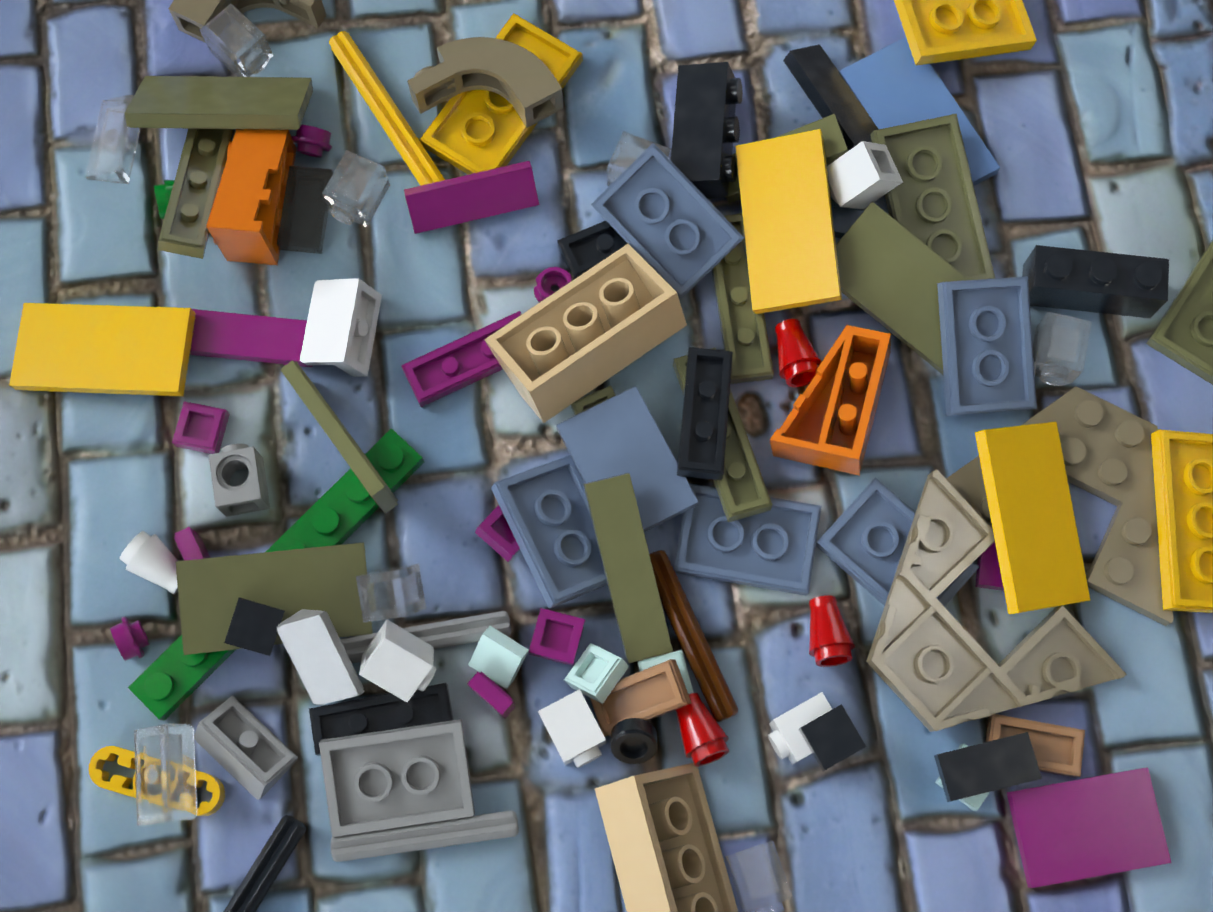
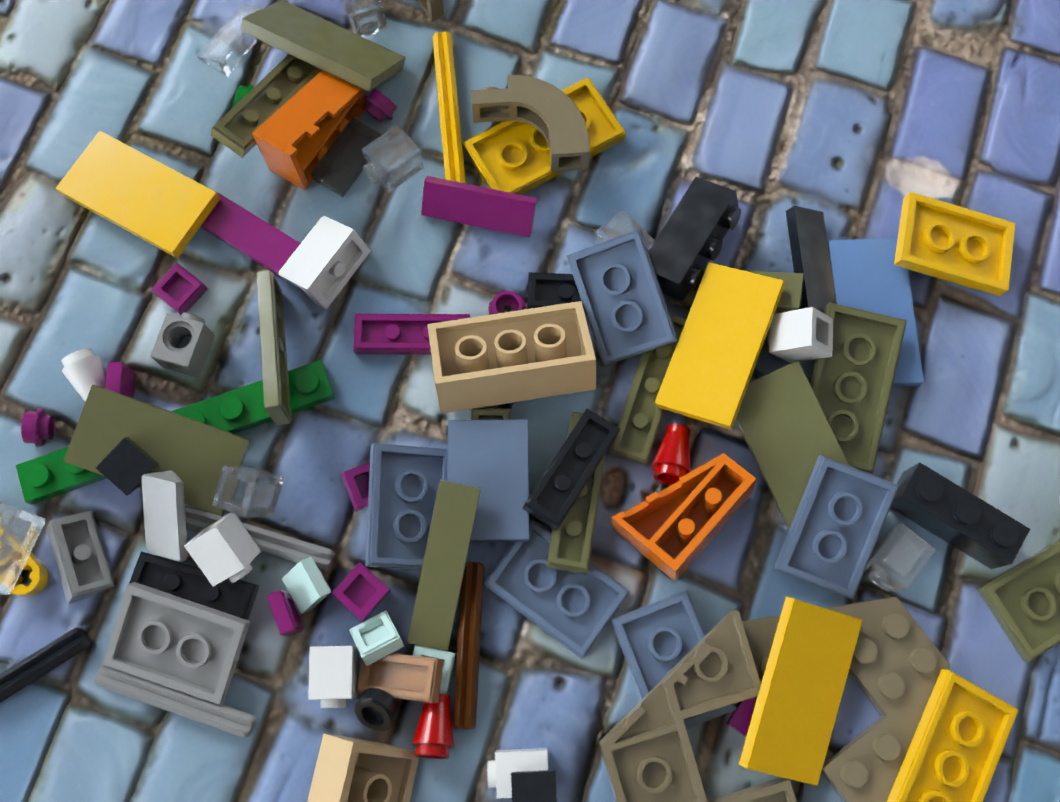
camera: 25 degrees right, 0 degrees up
red cone [809,595,855,667] -> none

